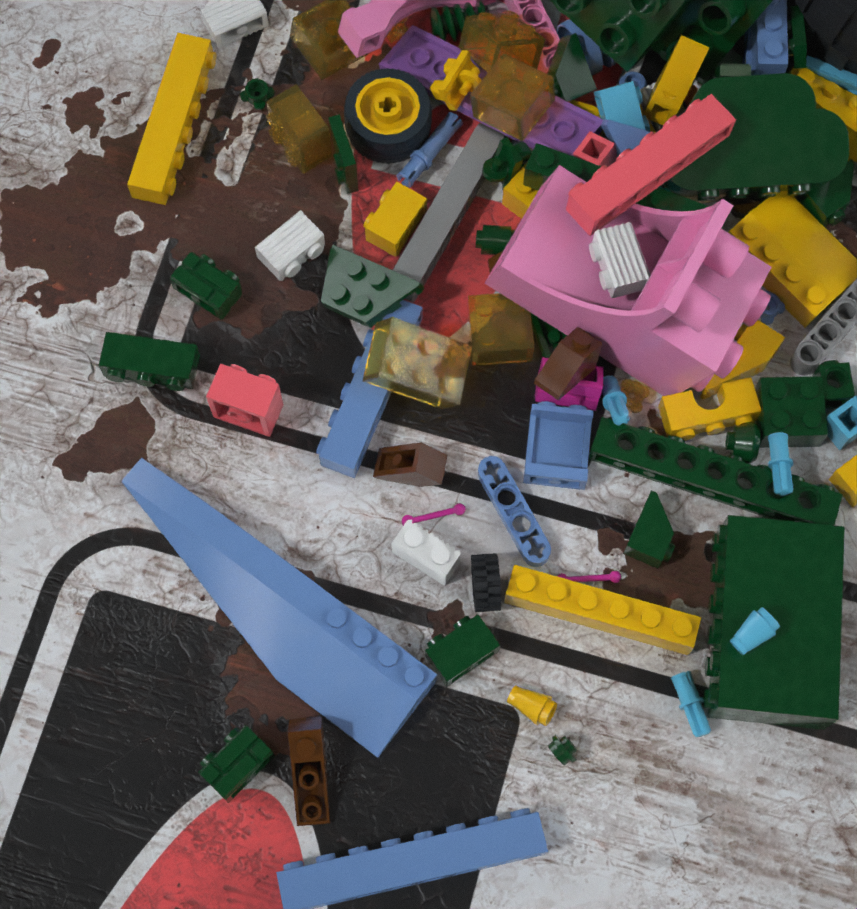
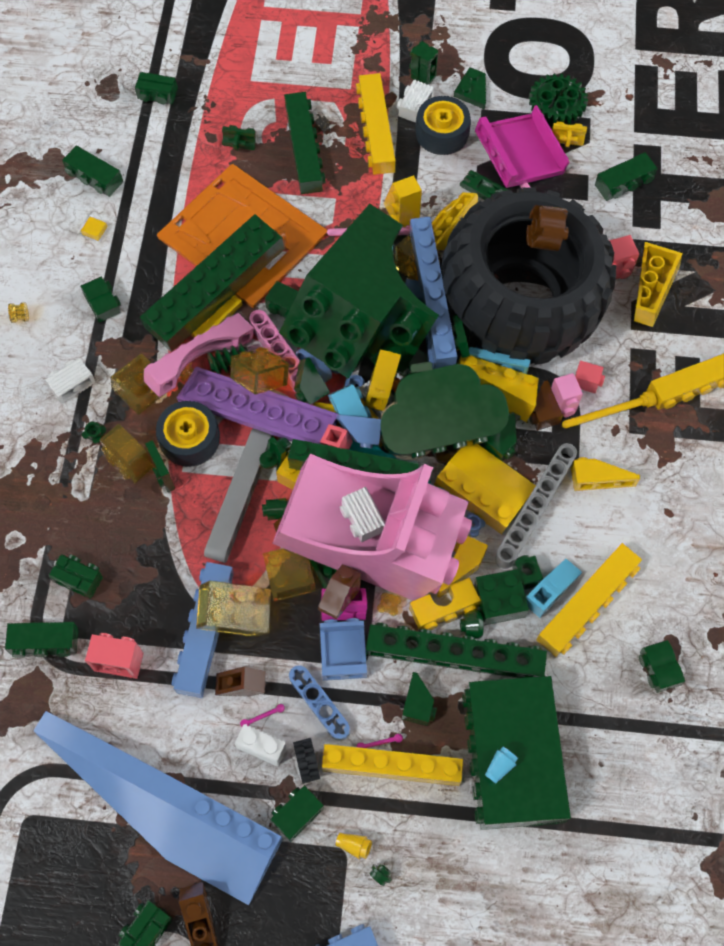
camera: 10 degrees left, 5 degrees down
yellow brick [127,32,217,205] -> none
white brick [255,210,325,281] -> none
wing [321,245,425,328] -> none
yellow brick [363,181,427,257] -> none
medium blue pin [396,112,463,188] -> none
yellow hips [430,50,483,111] -> none
clear yellow brick [470,53,555,141] -> none
coral brick [565,94,736,236] -> none
medium azure axle [601,376,630,426] -> none
medium azure axle [671,671,711,737] -> none
medium azure axle [768,432,794,496] -> none

